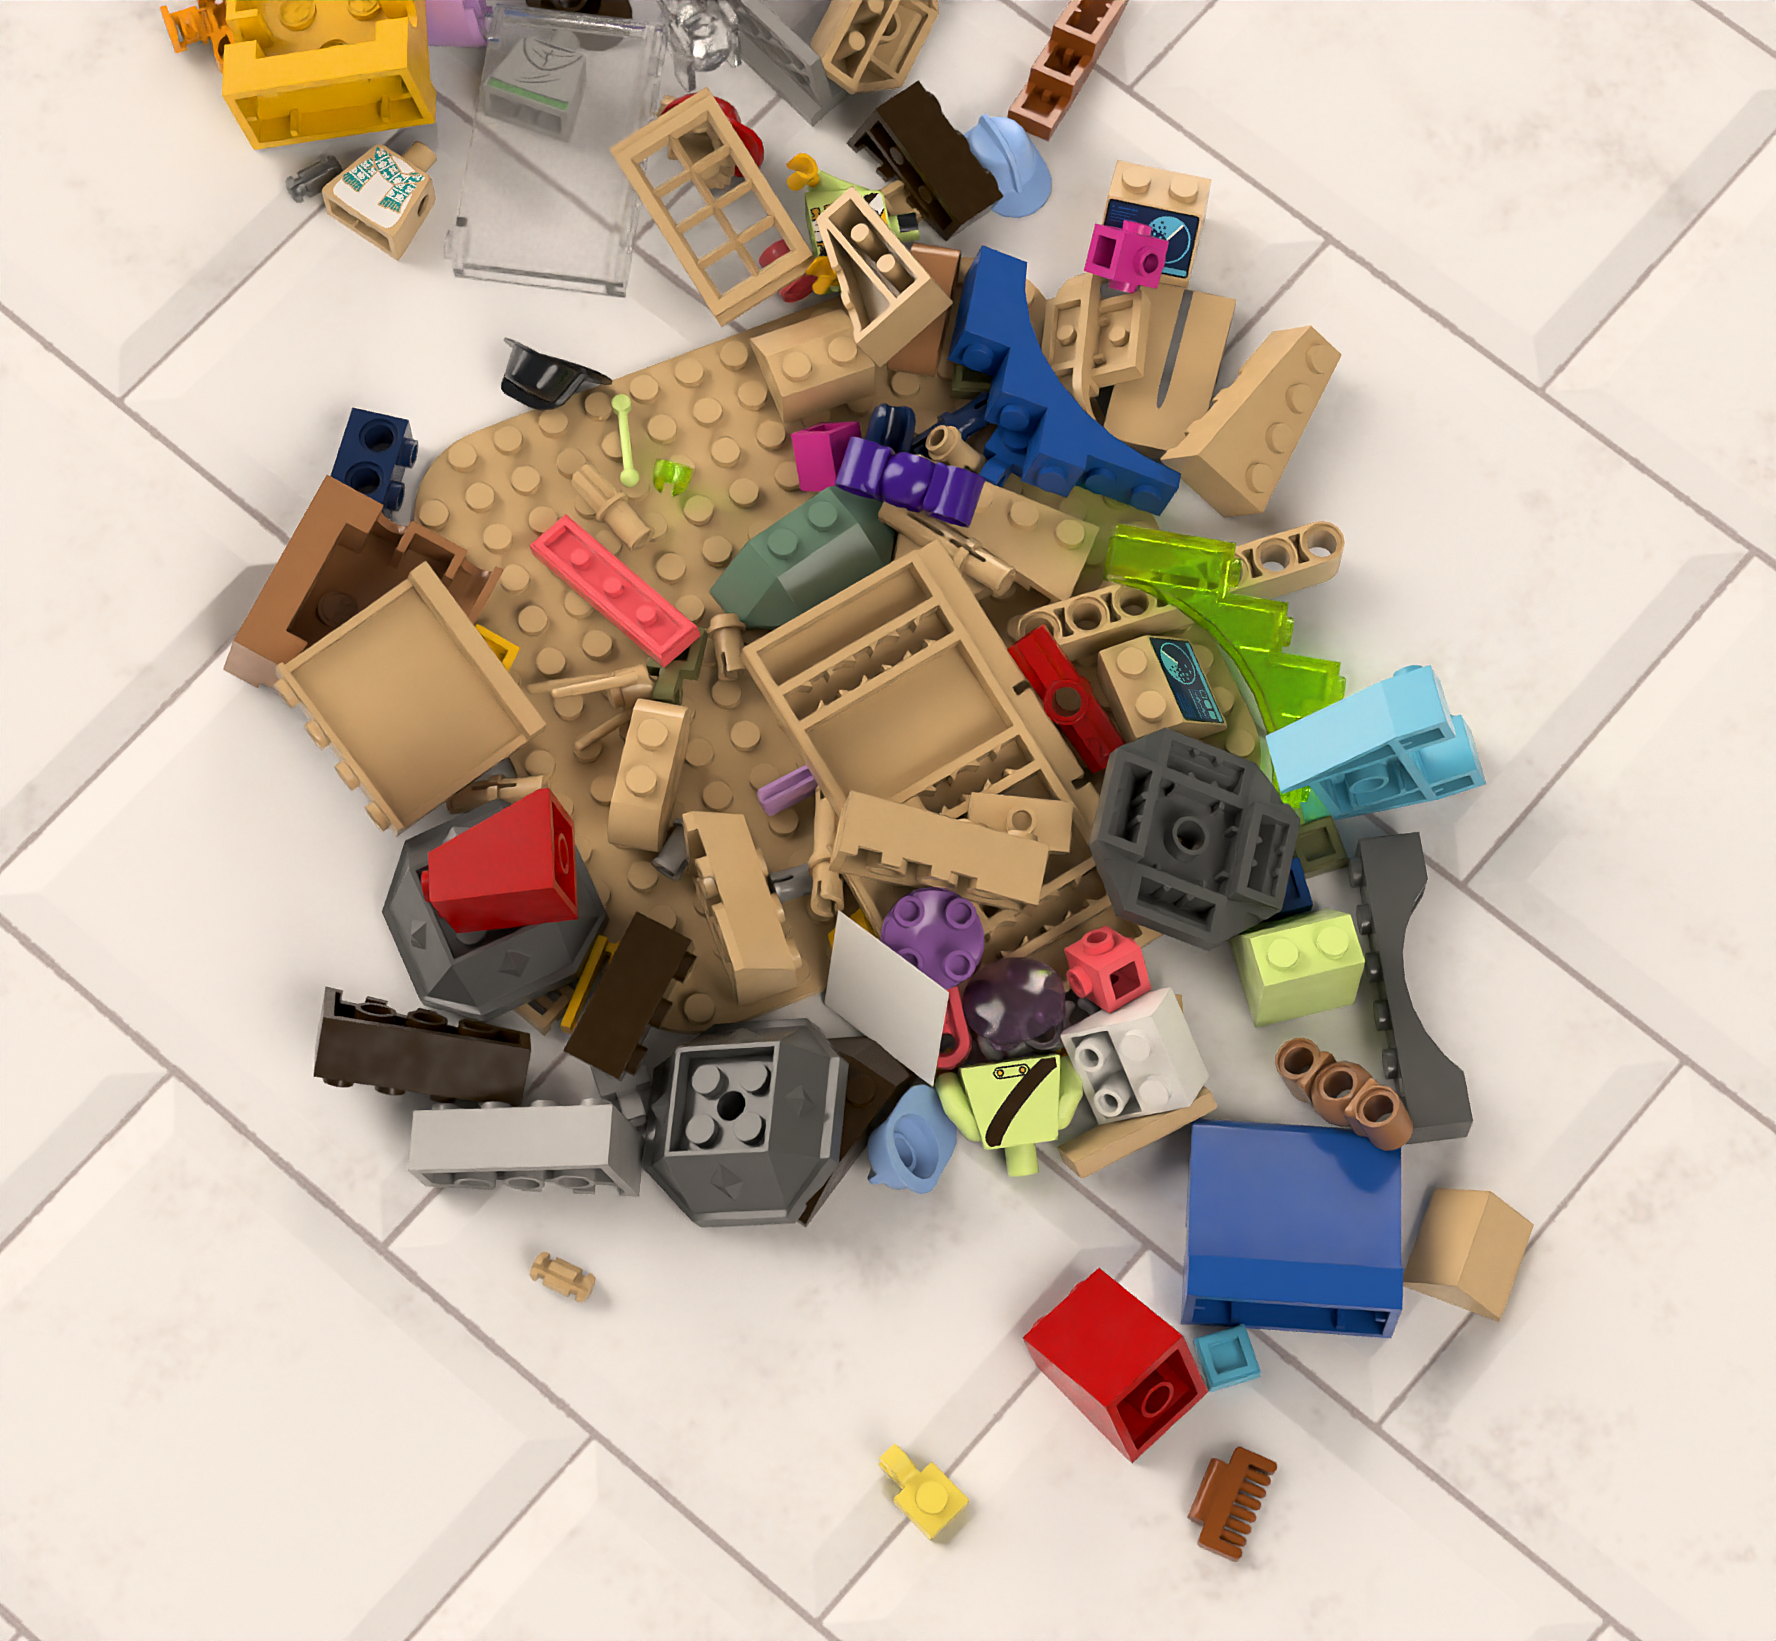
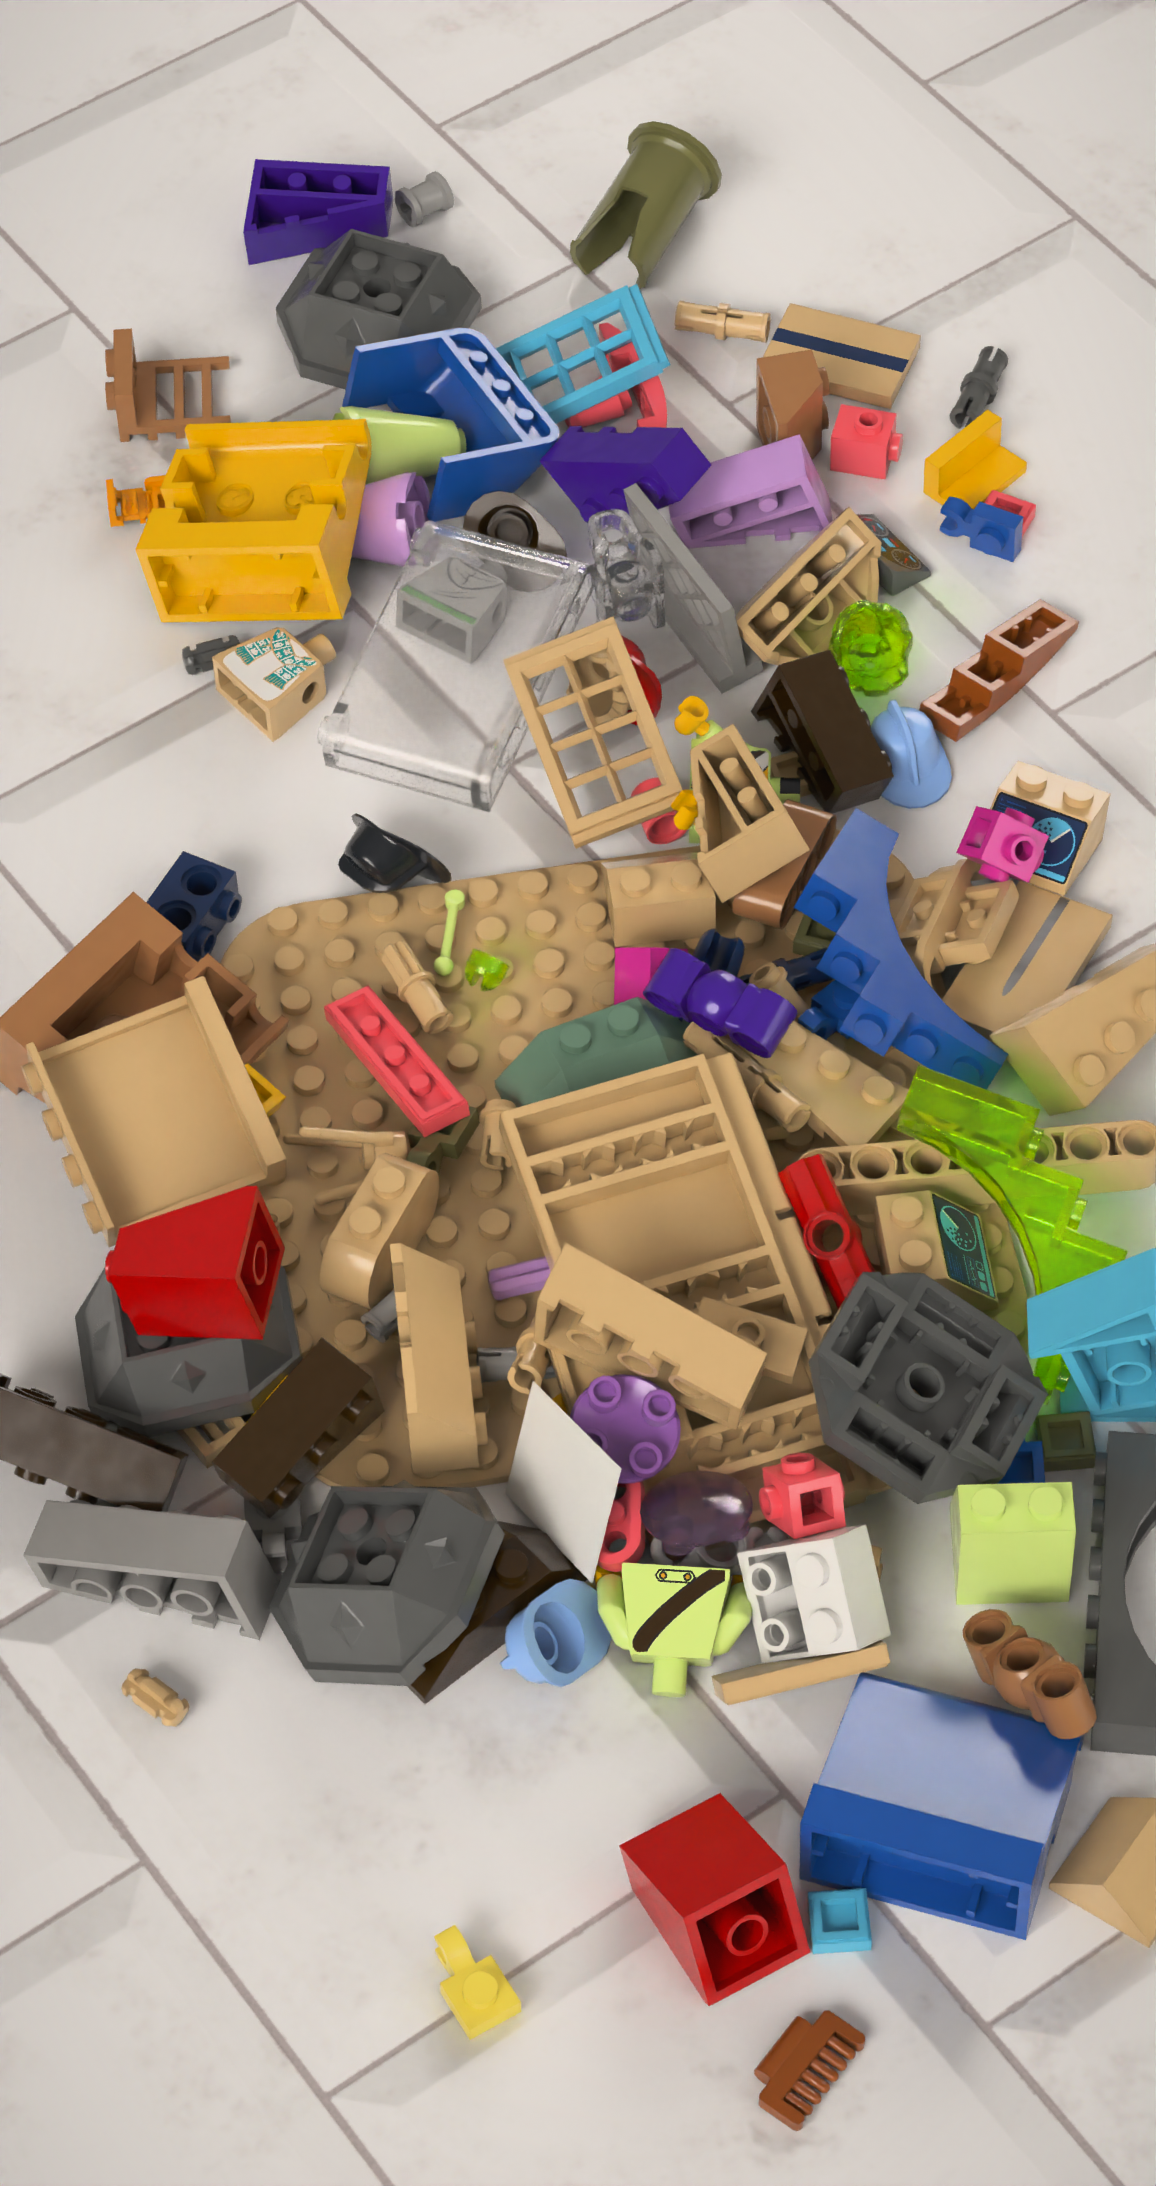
camera: 15 degrees right, 15 degrees down
none -> clear neon green hair [829,600,913,697]

